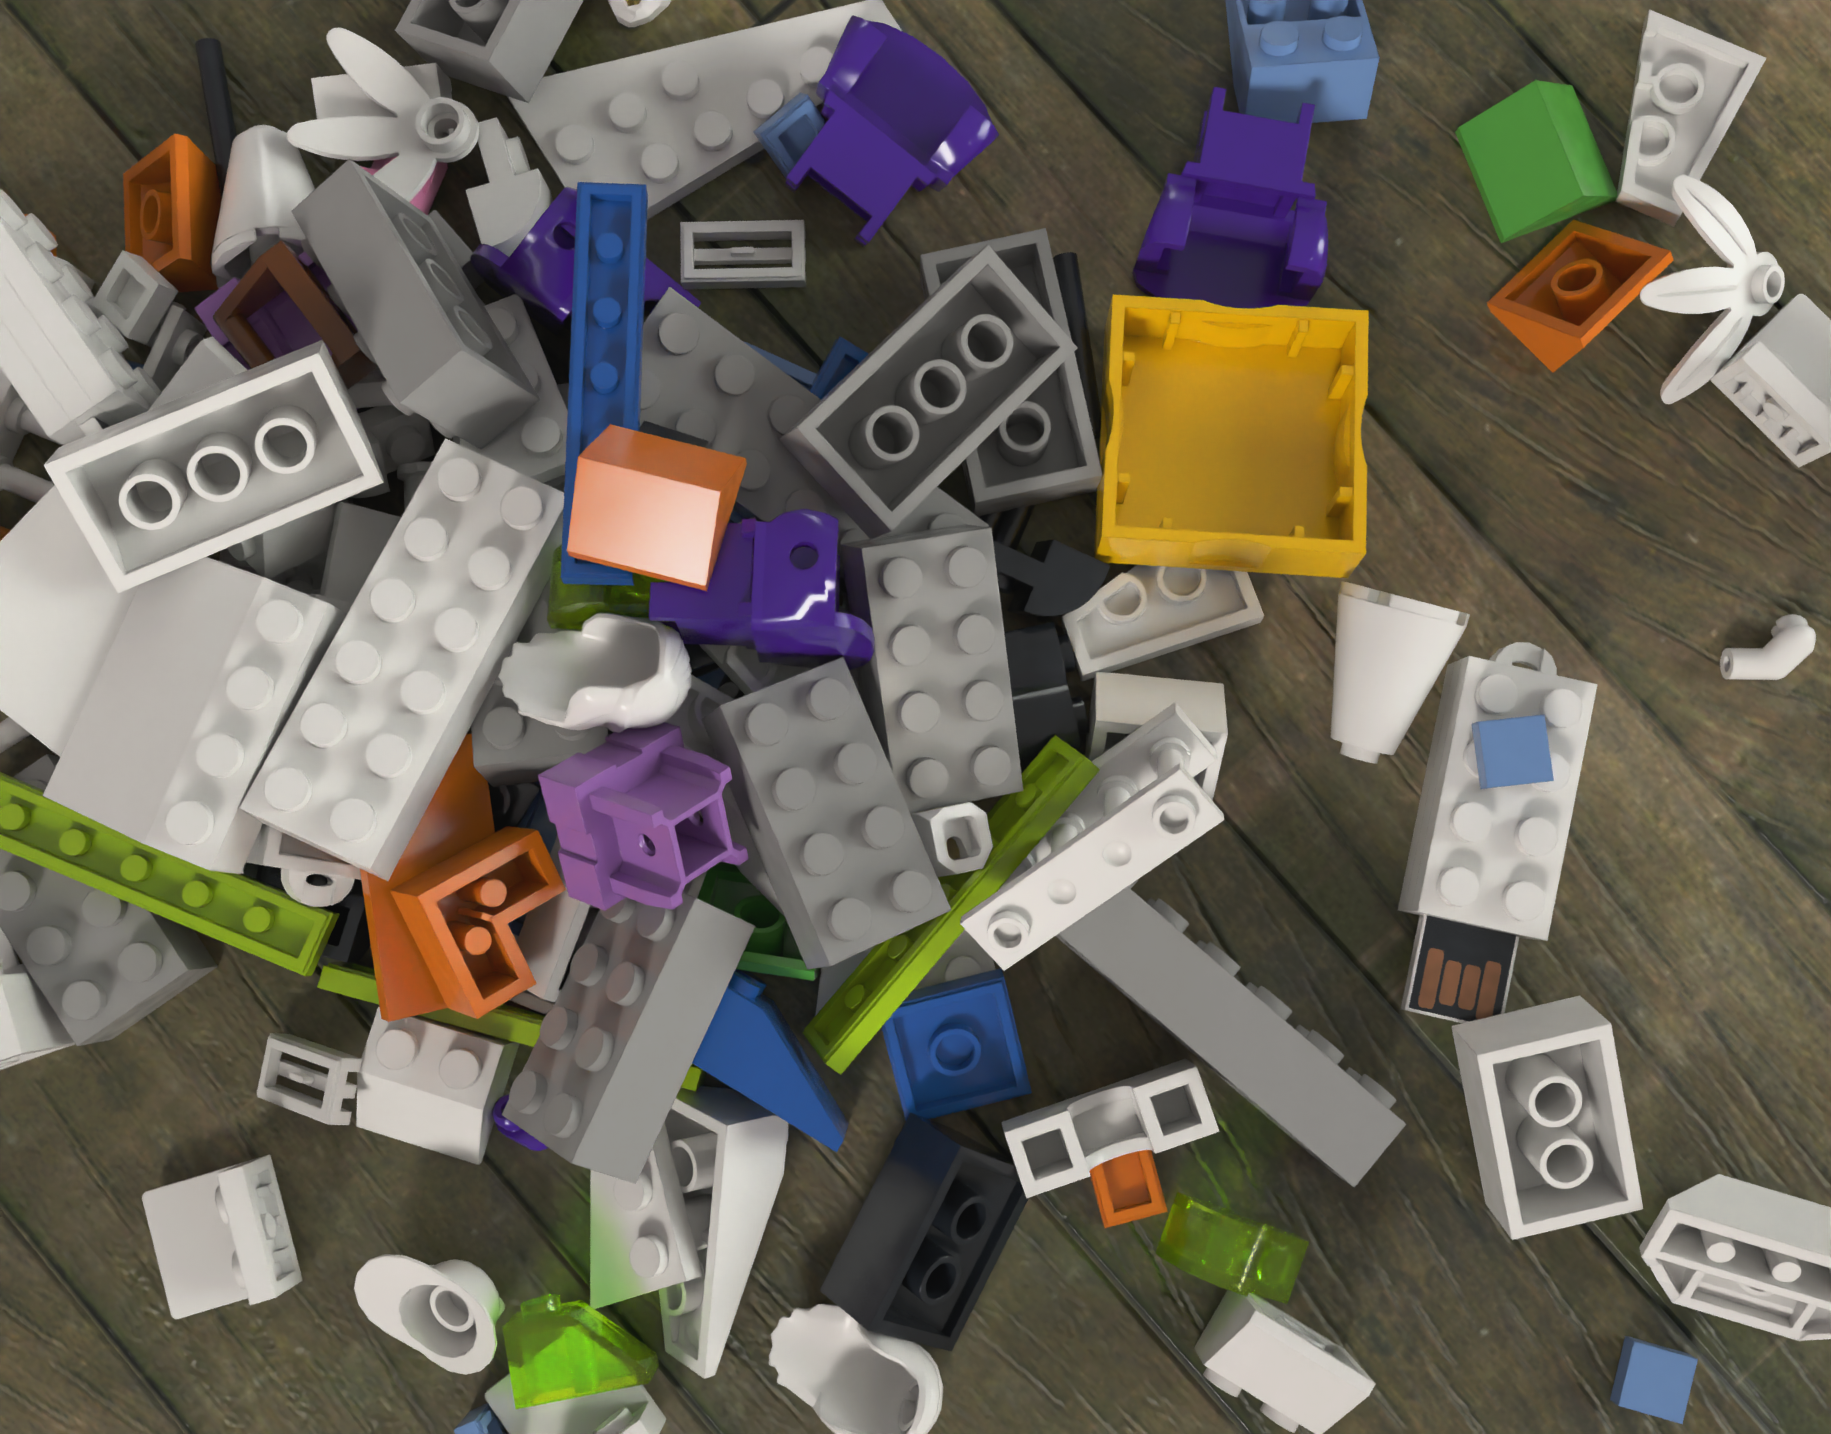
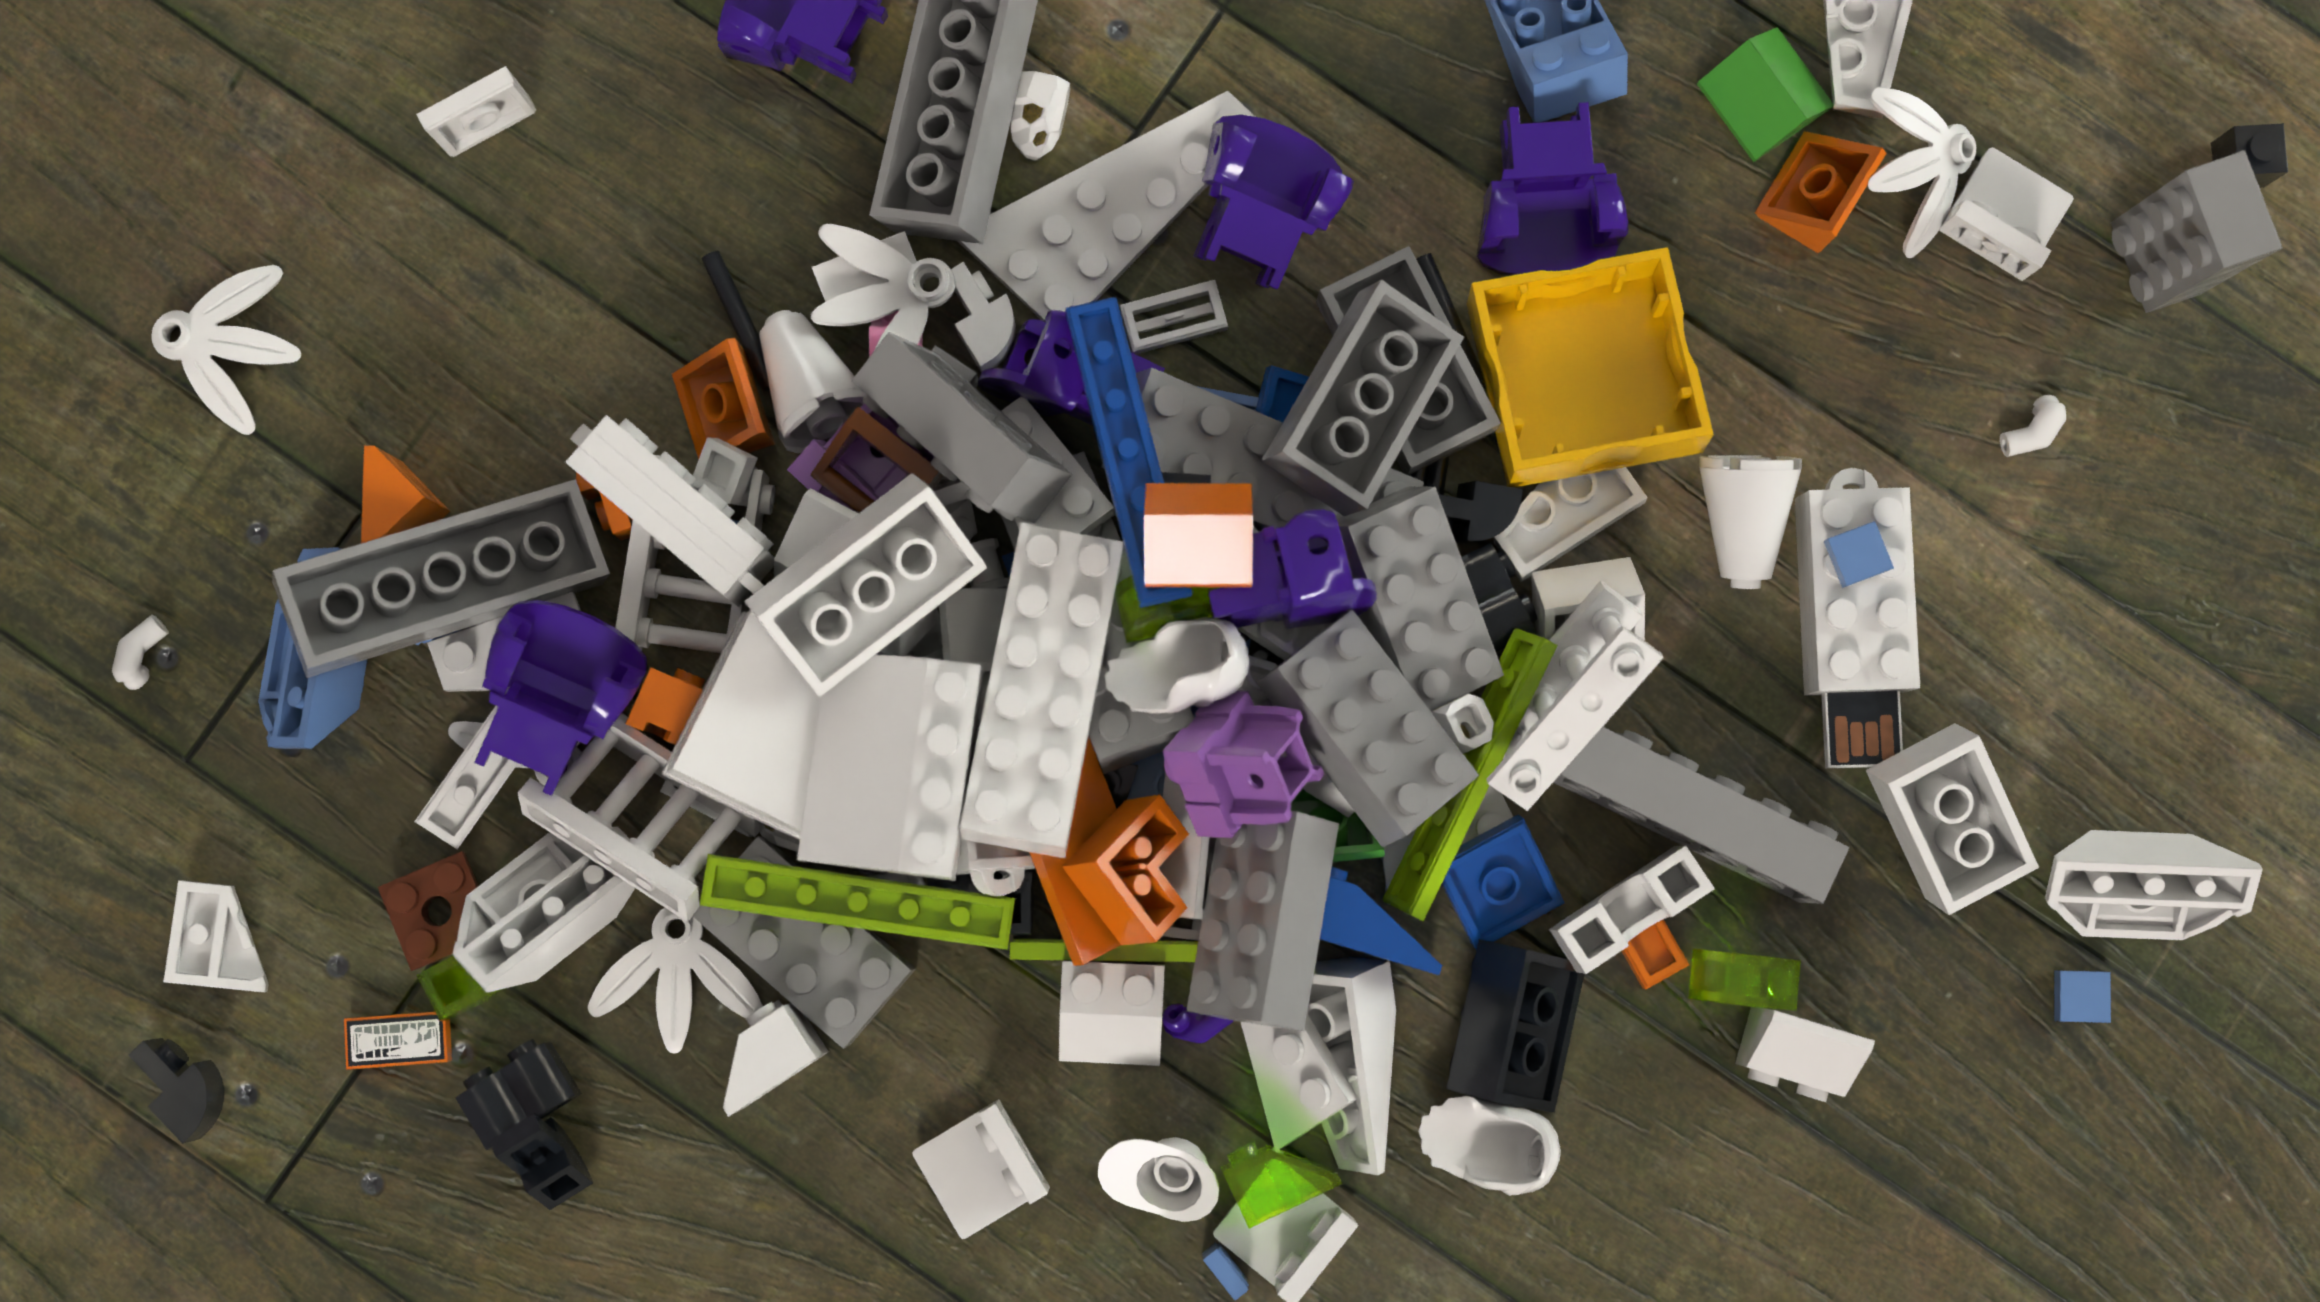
camera: 20 degrees left, 0 degrees up
white tile [257,1033,362,1125] -> none
medium blue tile [753,92,826,178] -> none

